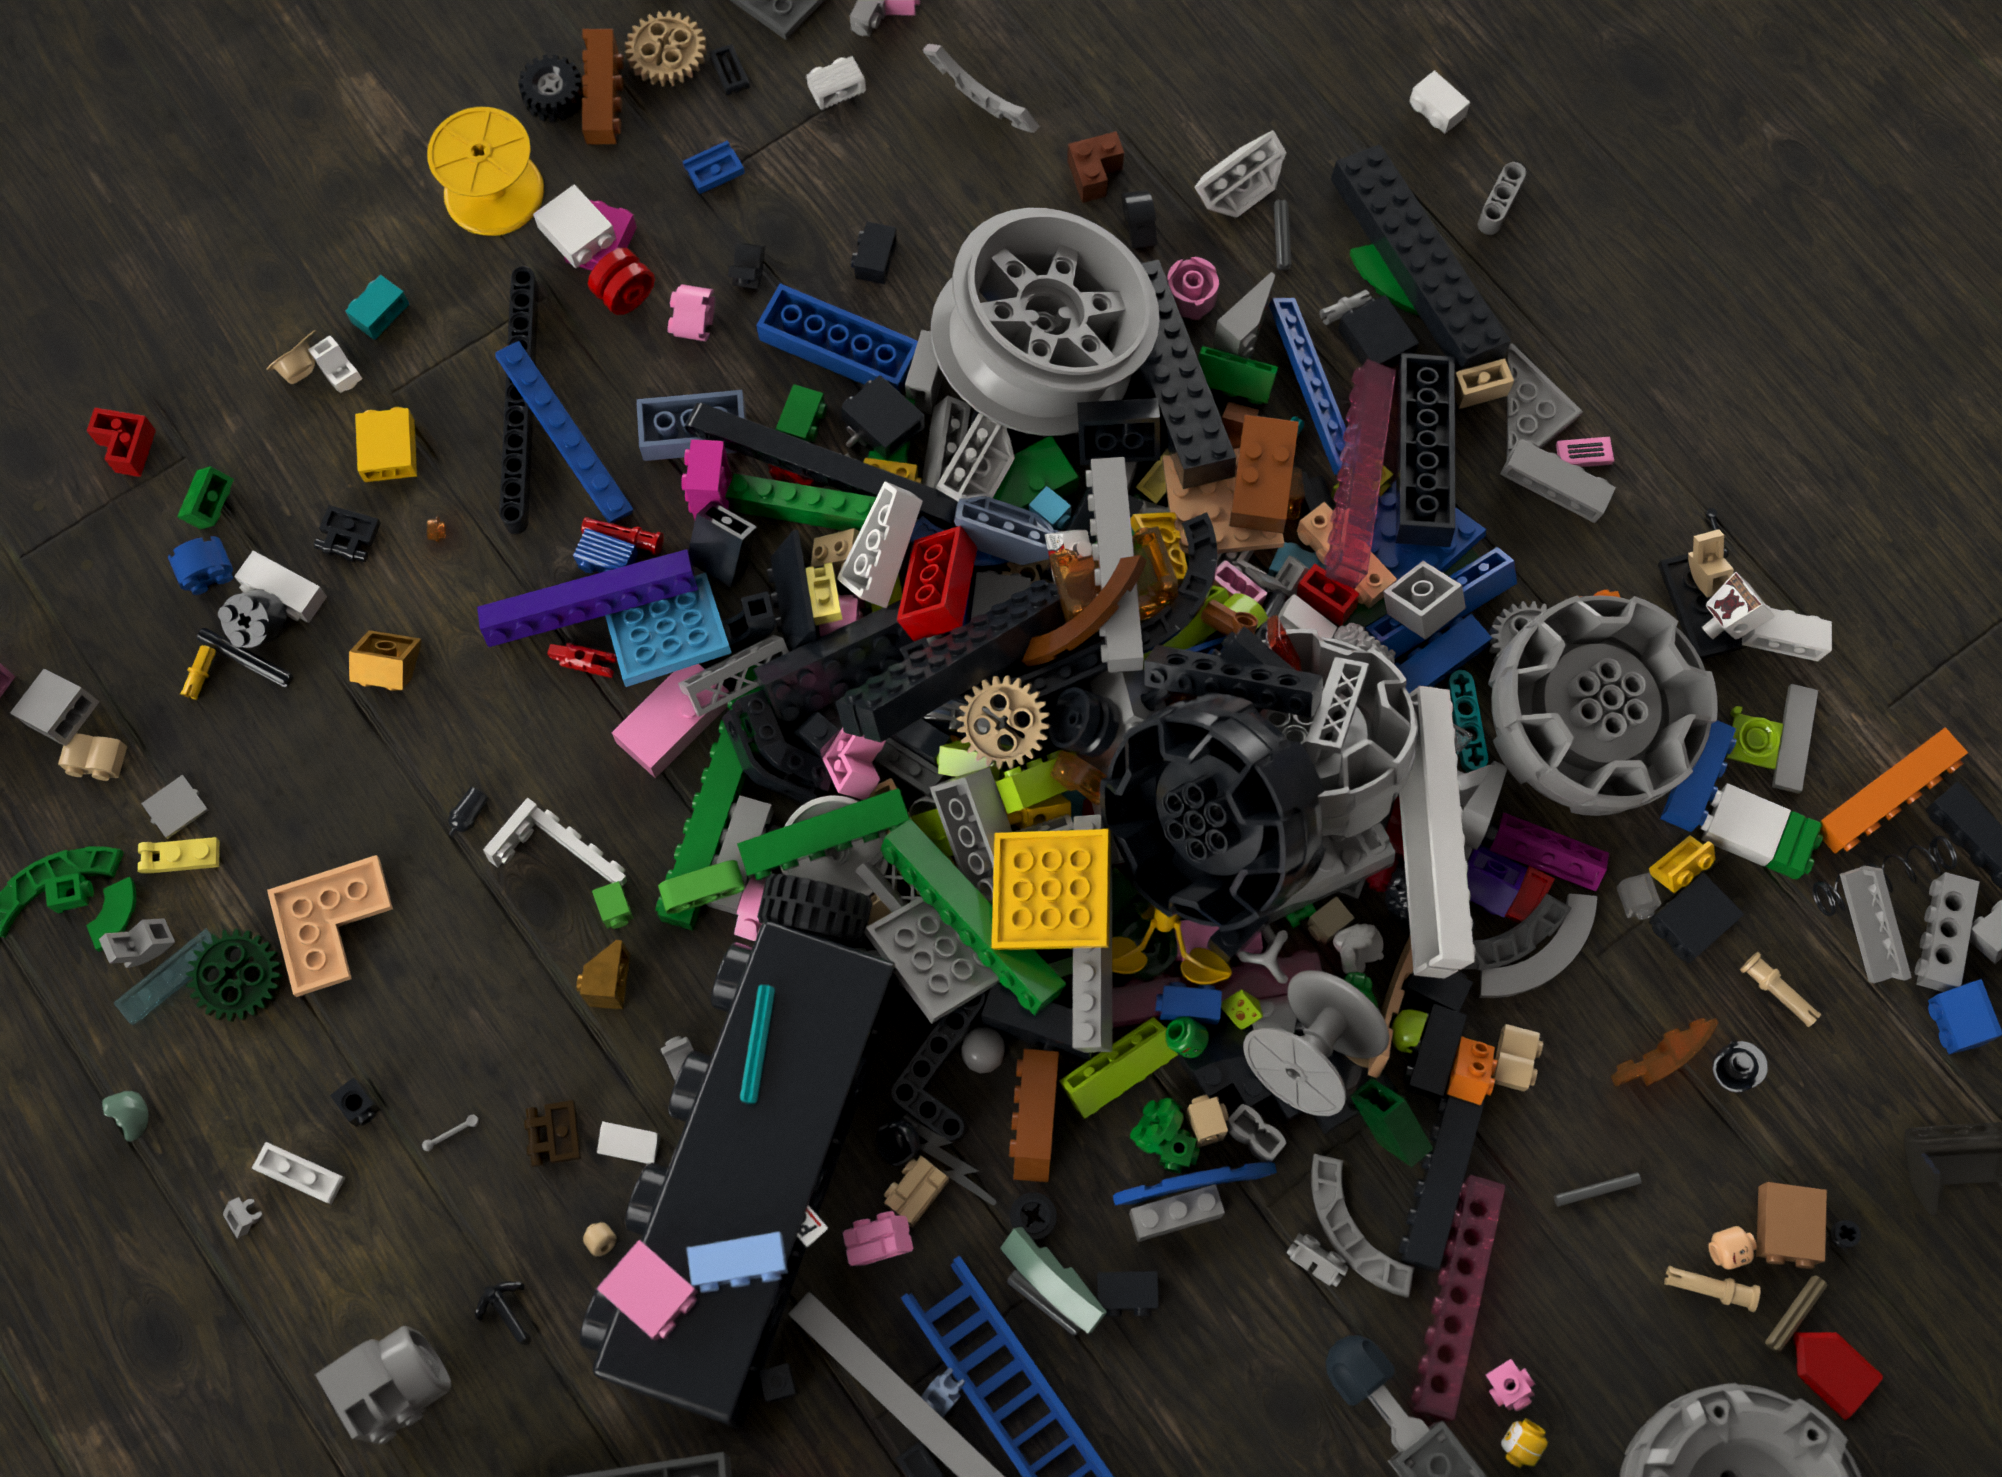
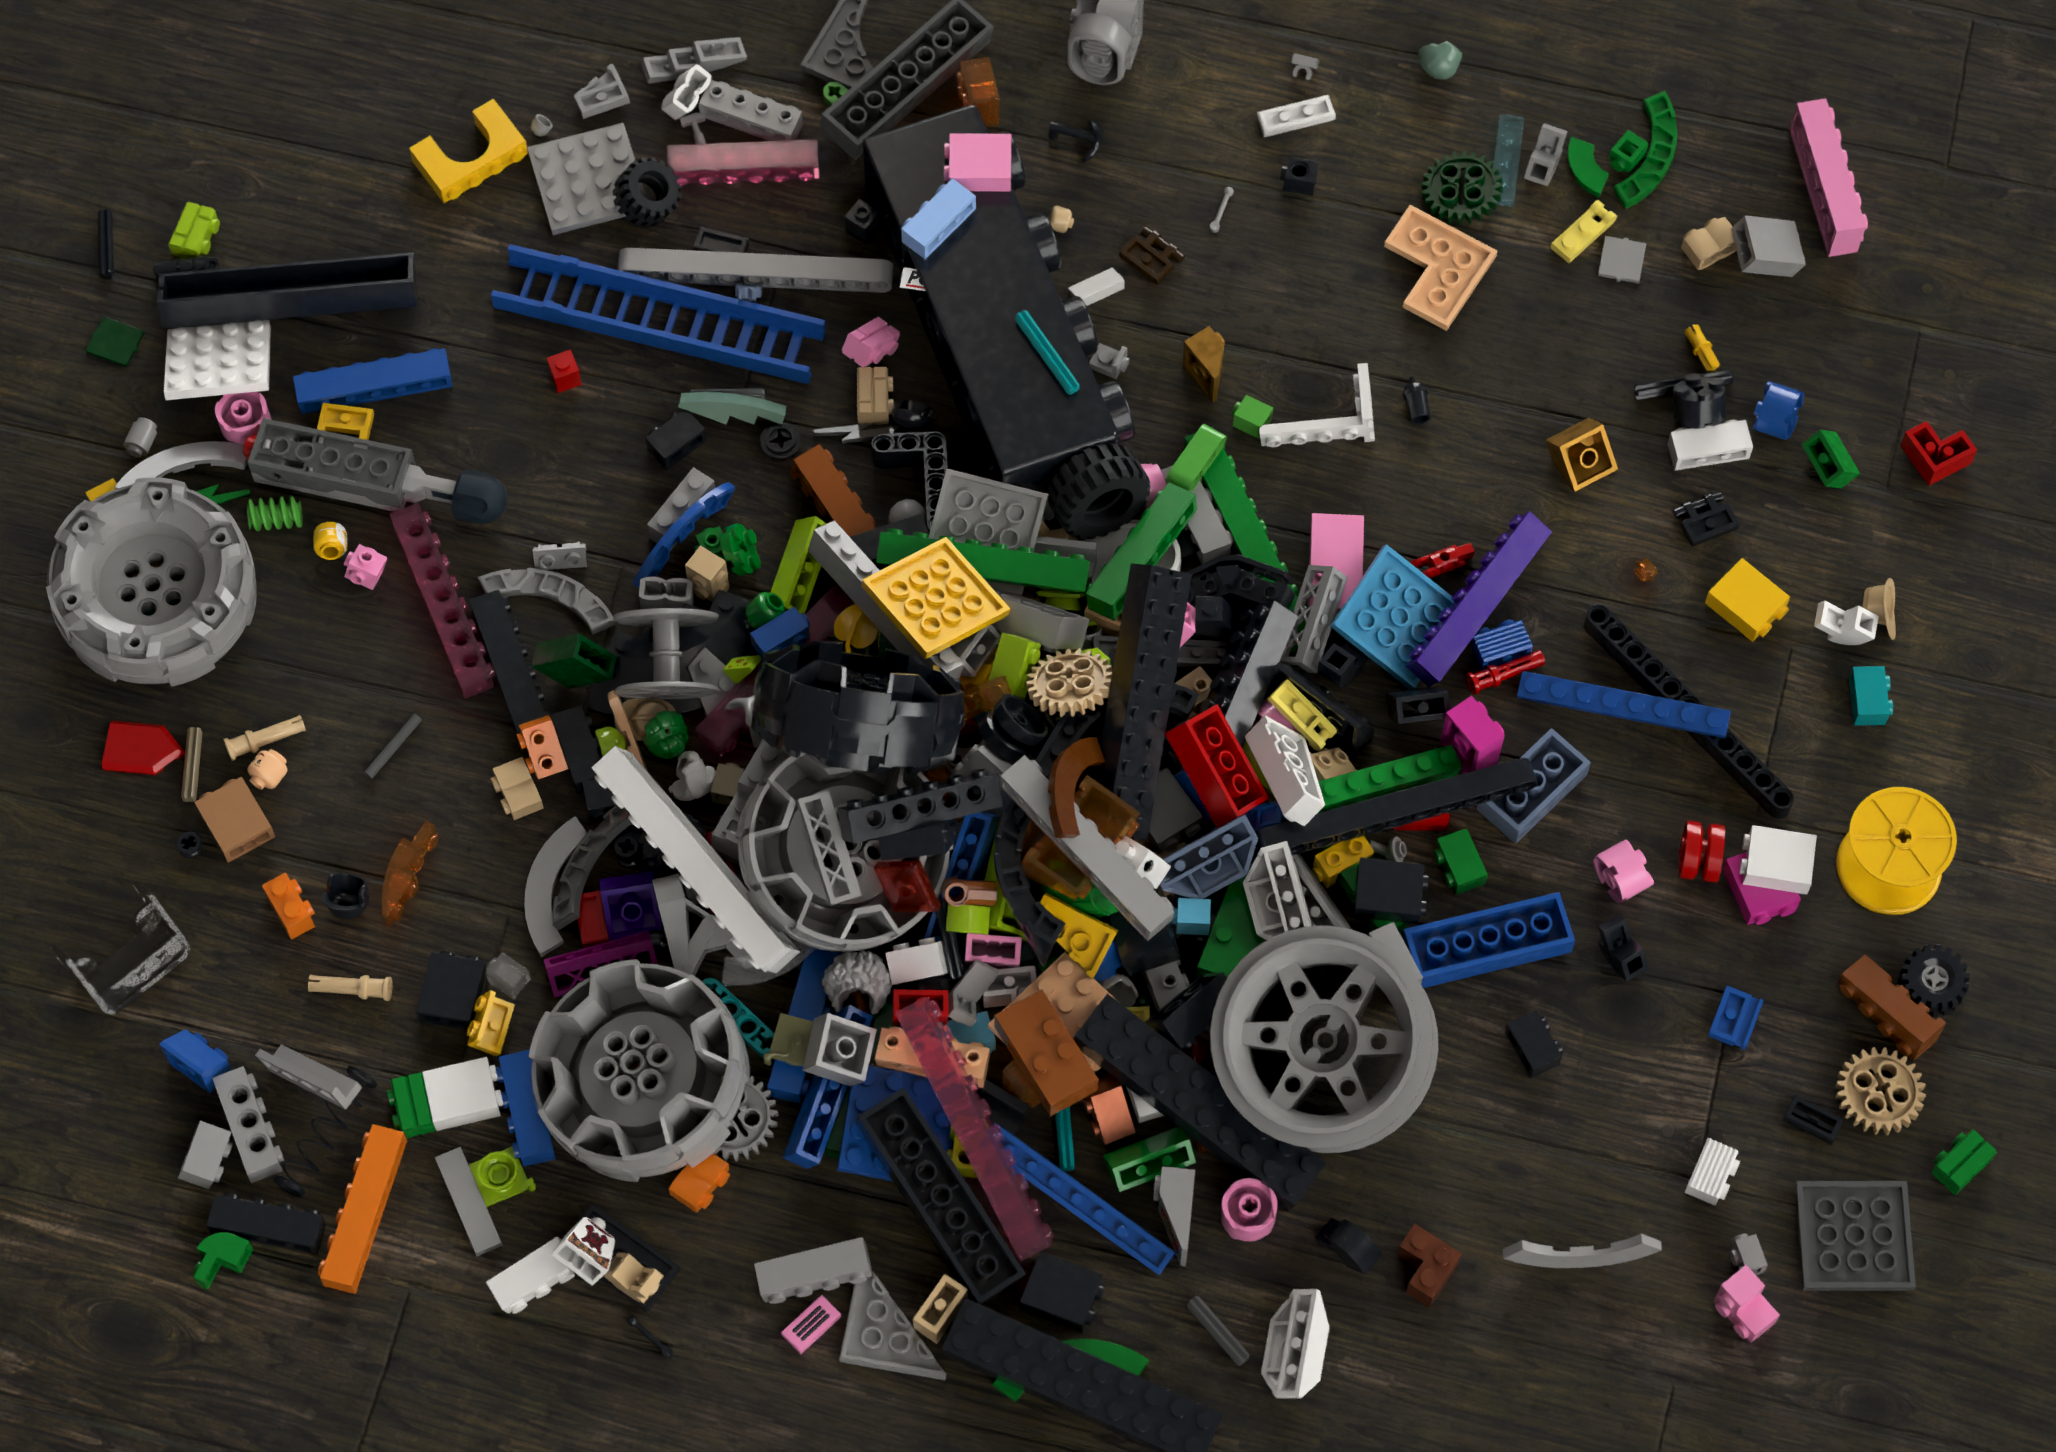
camera: 140 degrees right, 5 degrees down
light grey pin [1320,290,1372,325] -> none
none -> orange brick [262,872,315,940]
none -> red brick [547,349,582,393]
none -> olive hat [763,1013,813,1066]
none -> clear orange brick [956,57,1000,127]

